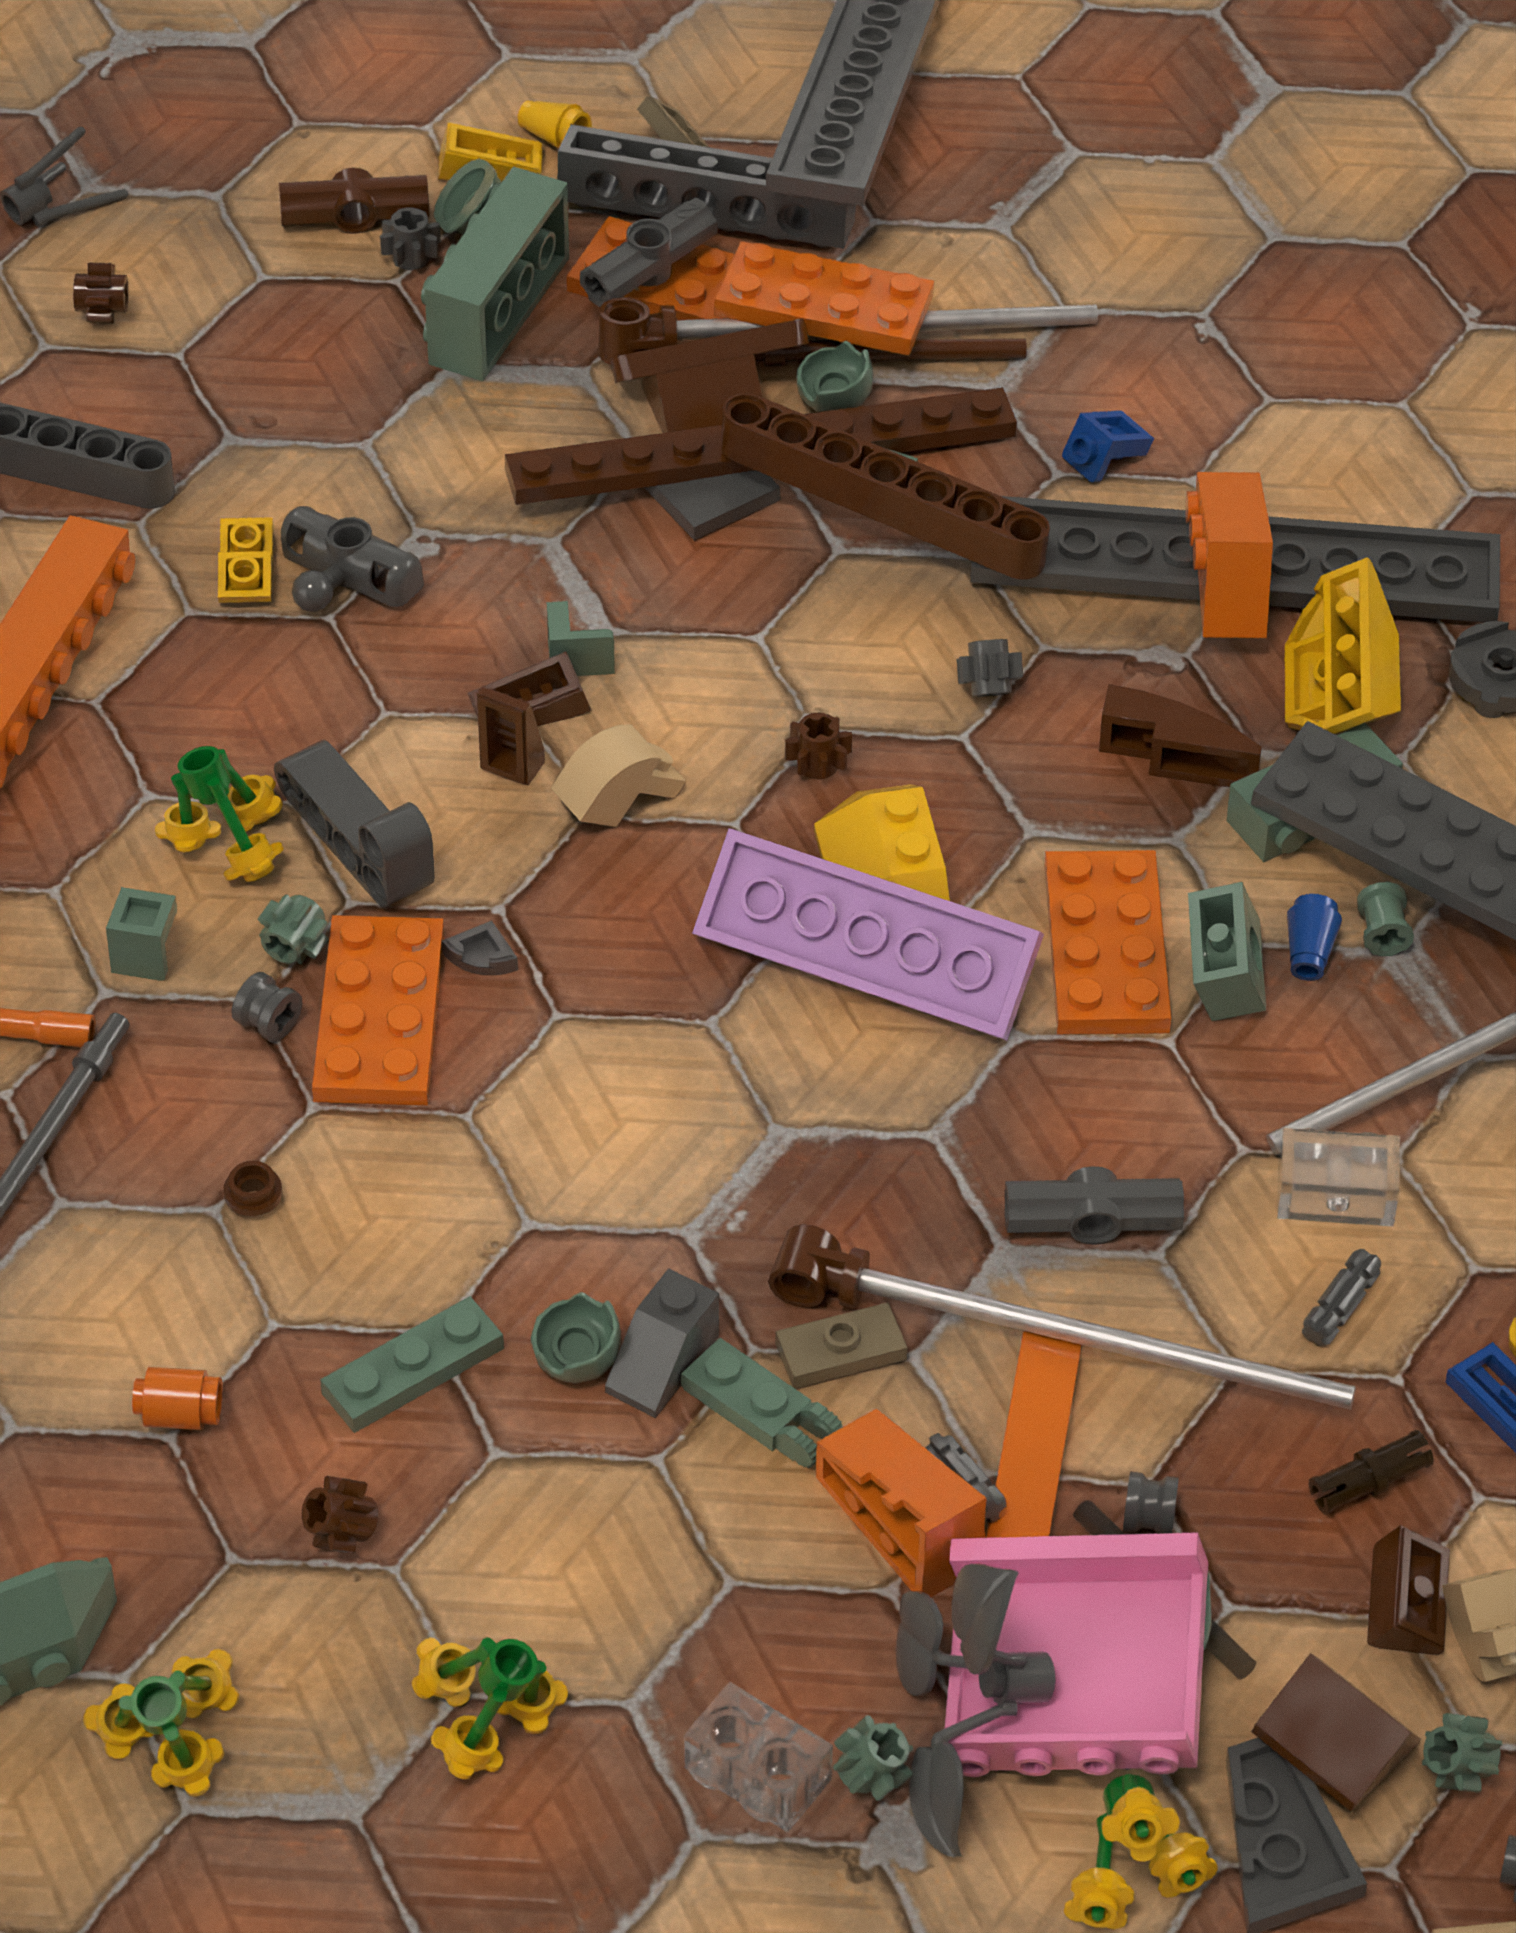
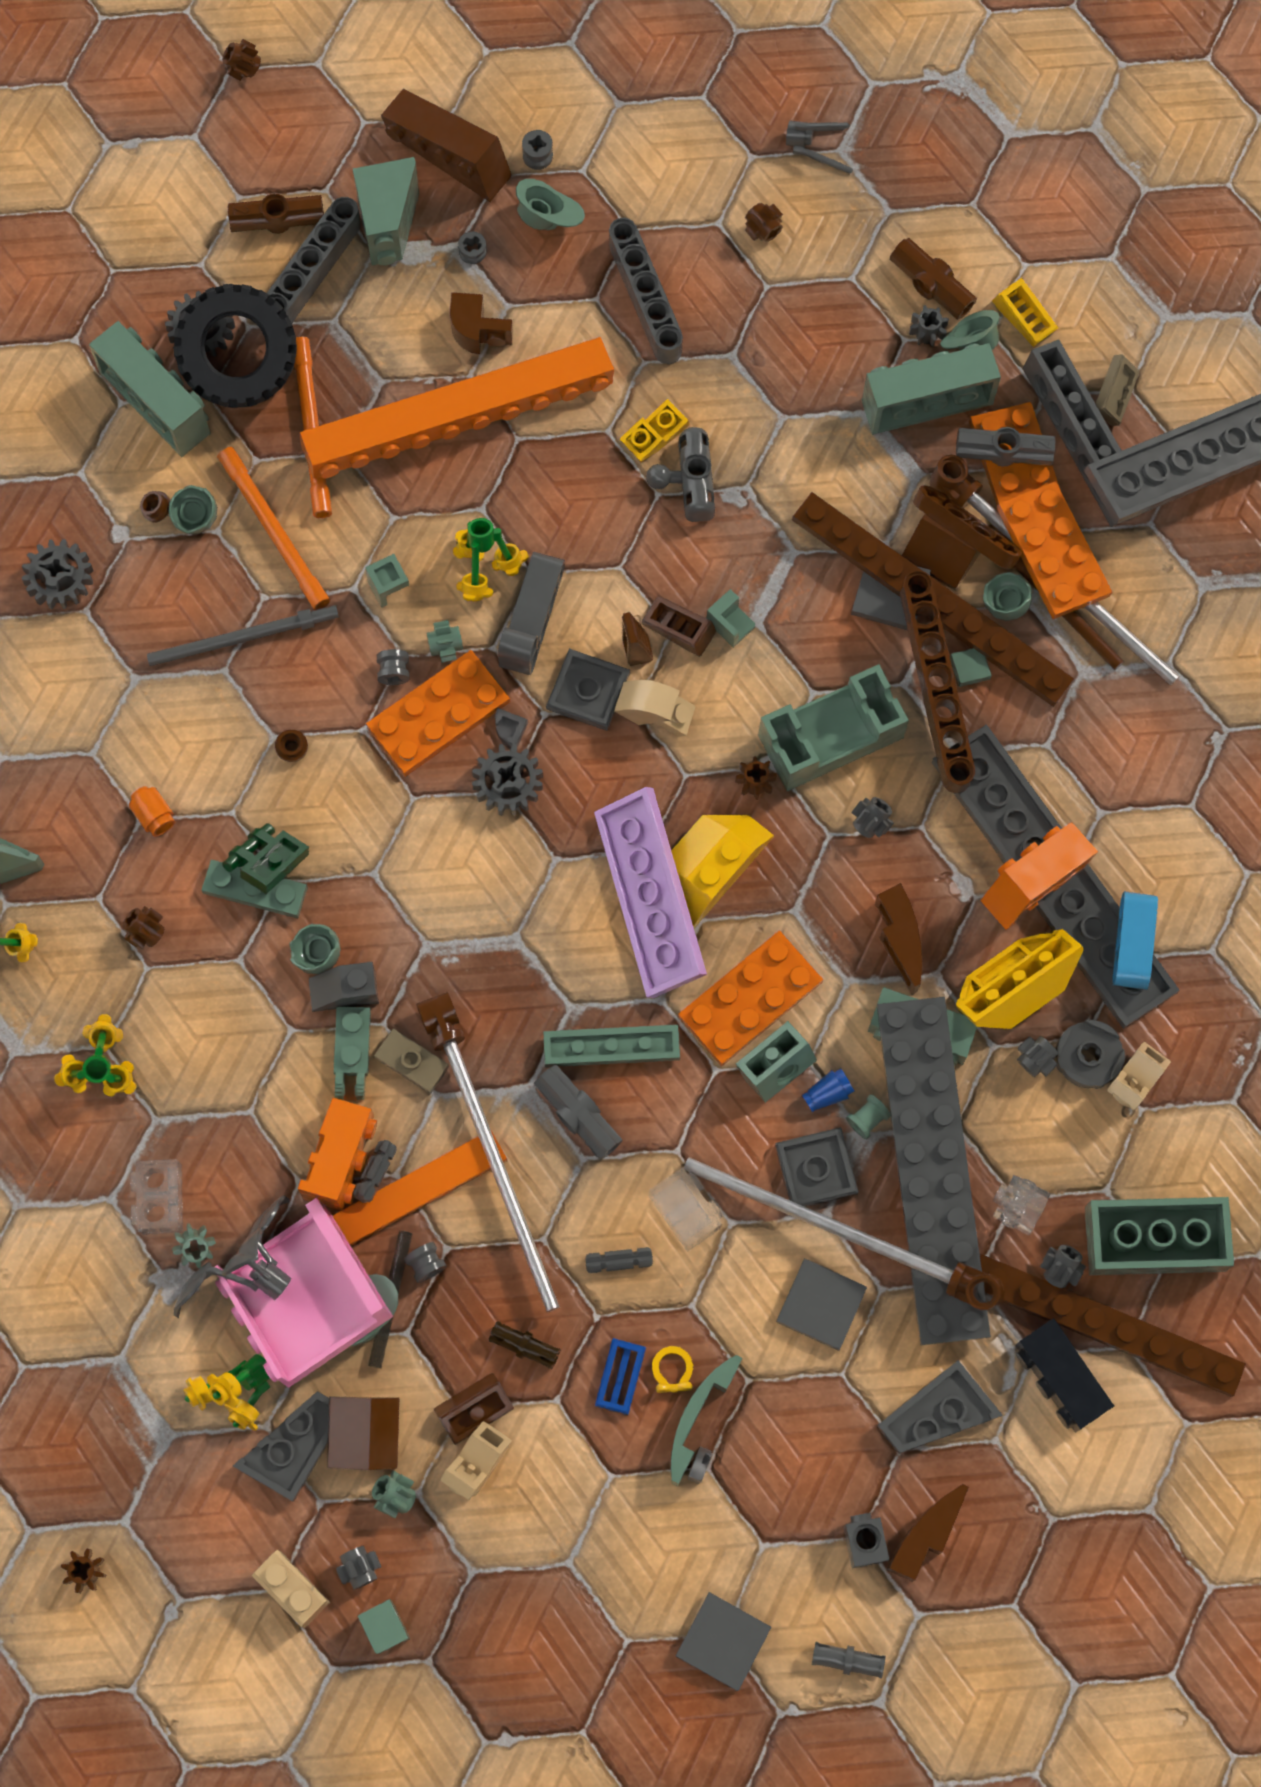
camera: 50 degrees right, 25 degrees up
yellow cone [517,100,592,149] -> none
blue bracket [1062,410,1154,482] -> none
none -> dark green plate [222,823,309,894]
none -> dark grey gear [472,744,543,816]
none -> sand green plate [543,1025,680,1067]
none -> dark grey tile [546,648,630,731]
none -> sand green piece [758,664,909,791]
none -> dark grey tile [775,1127,859,1207]
none -> dark grey gear [1017,1036,1059,1077]
none -> dark azure beam [1112,891,1158,990]

